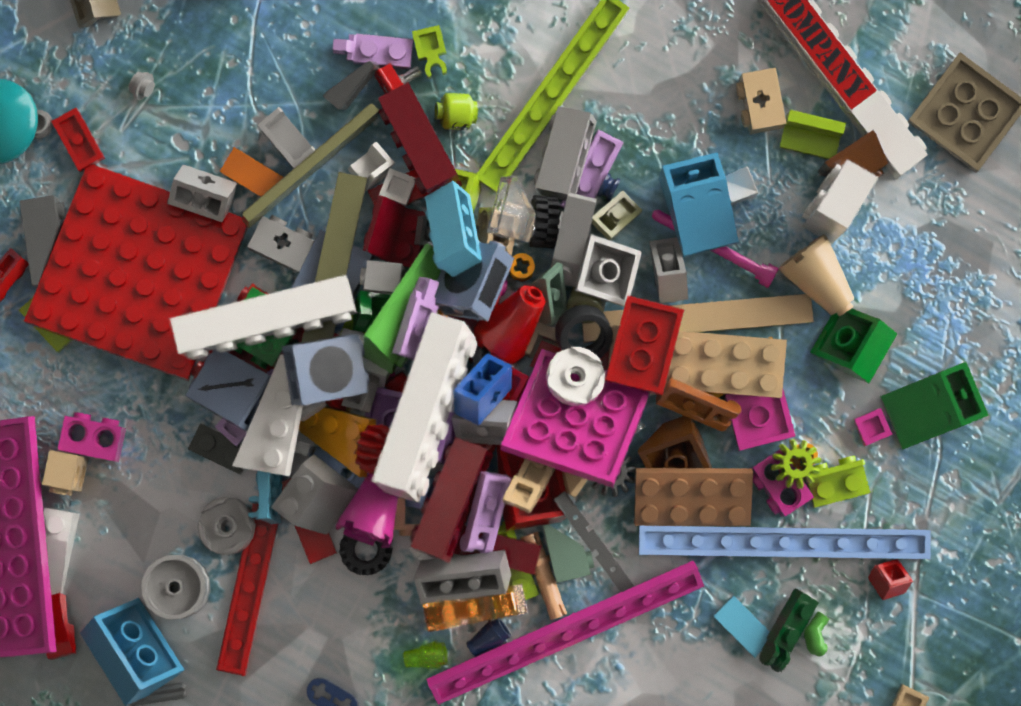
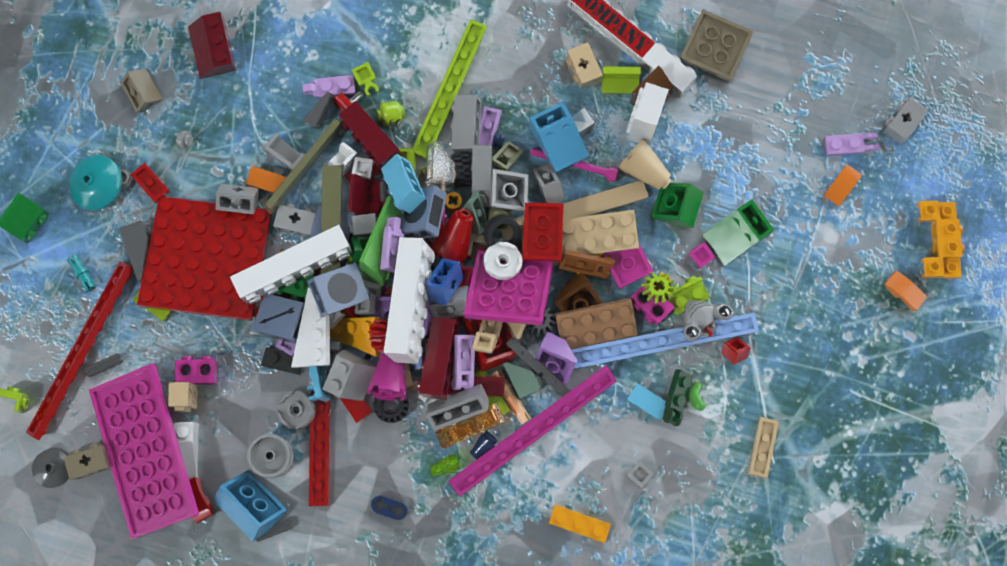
camera: 10 degrees left, 5 degrees down
none -> medium lavender slope [531,332,577,386]
none -> light grey head [683,300,733,342]

